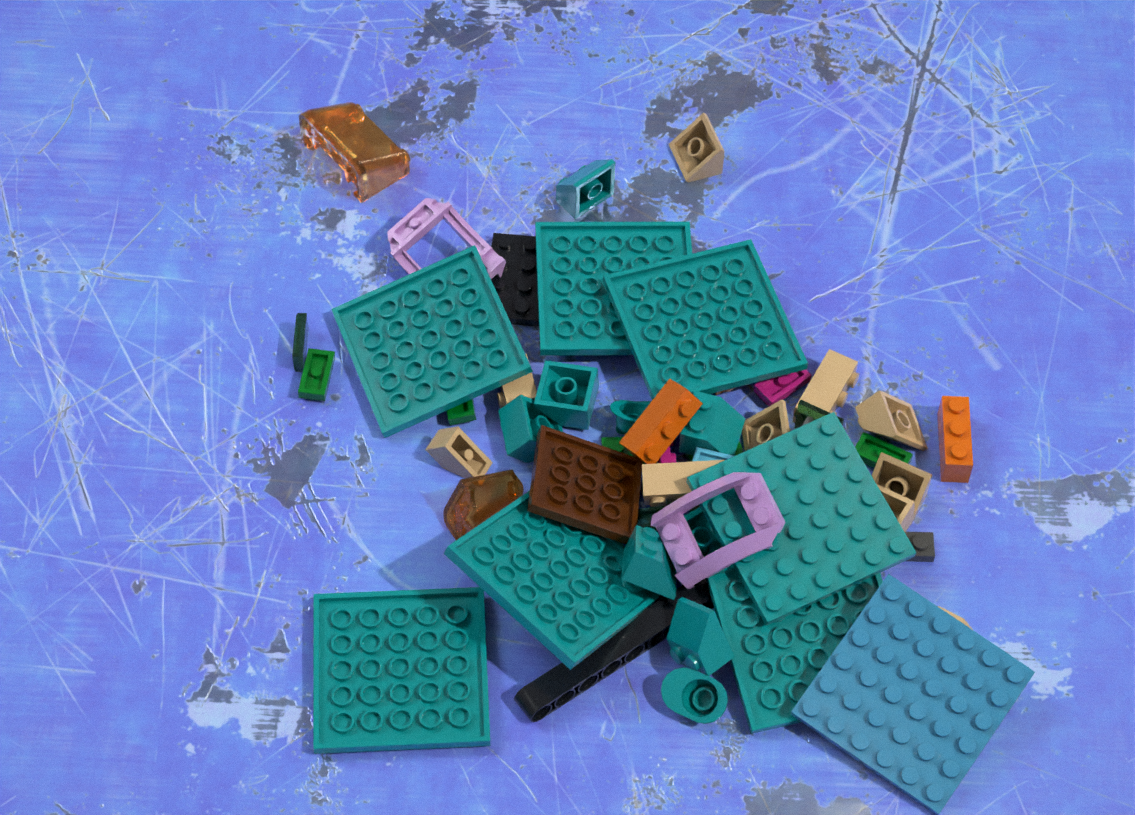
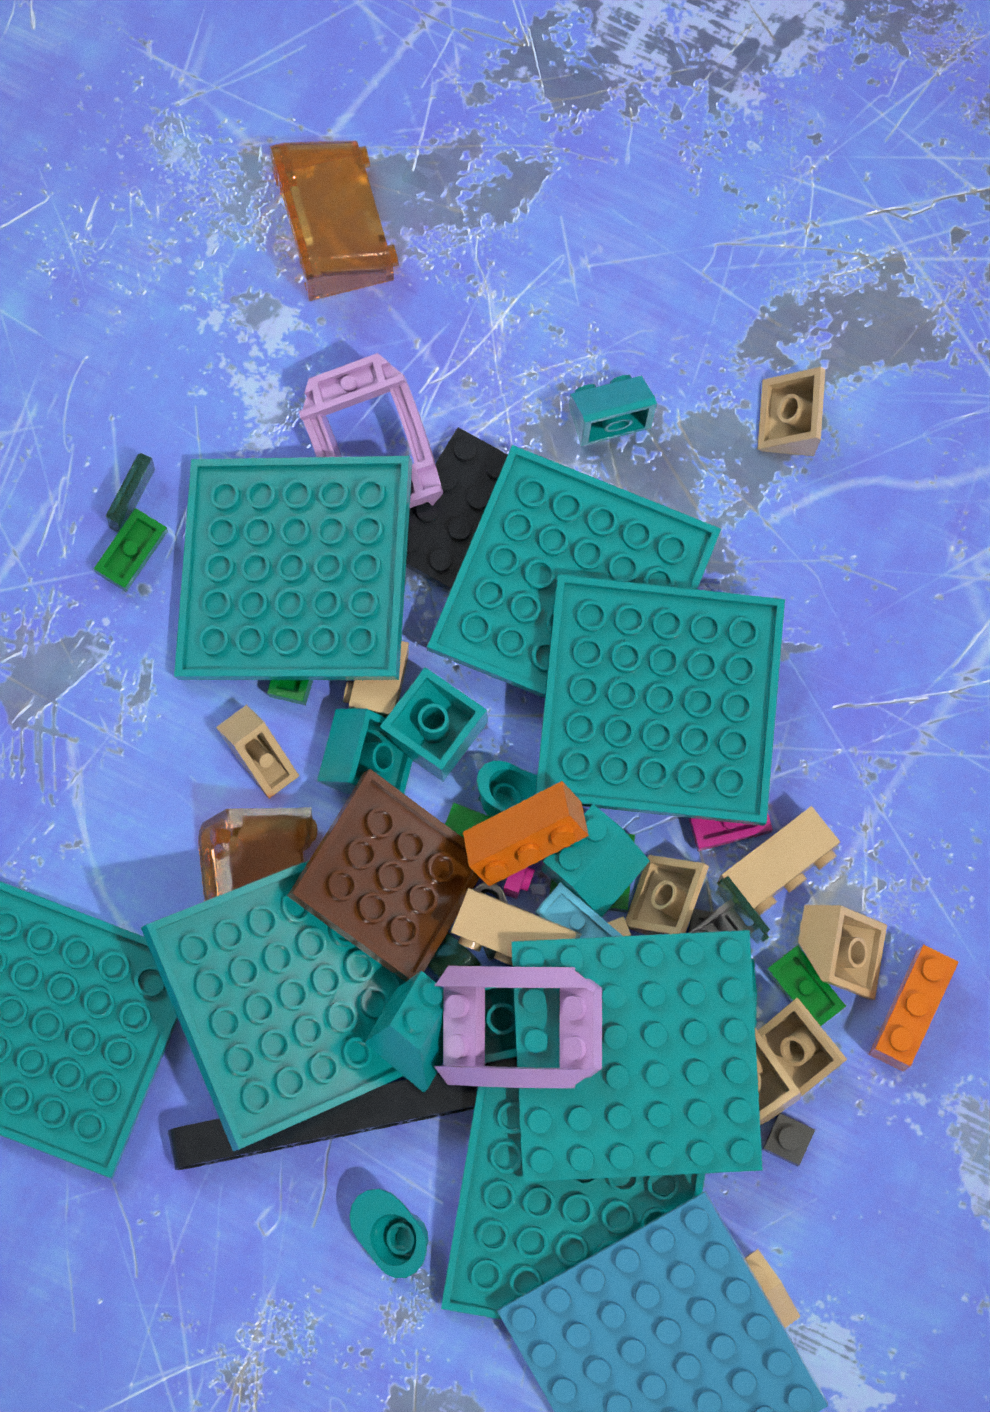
camera: 20 degrees right, 20 degrees up
teal slope [667,597,735,676] -> none

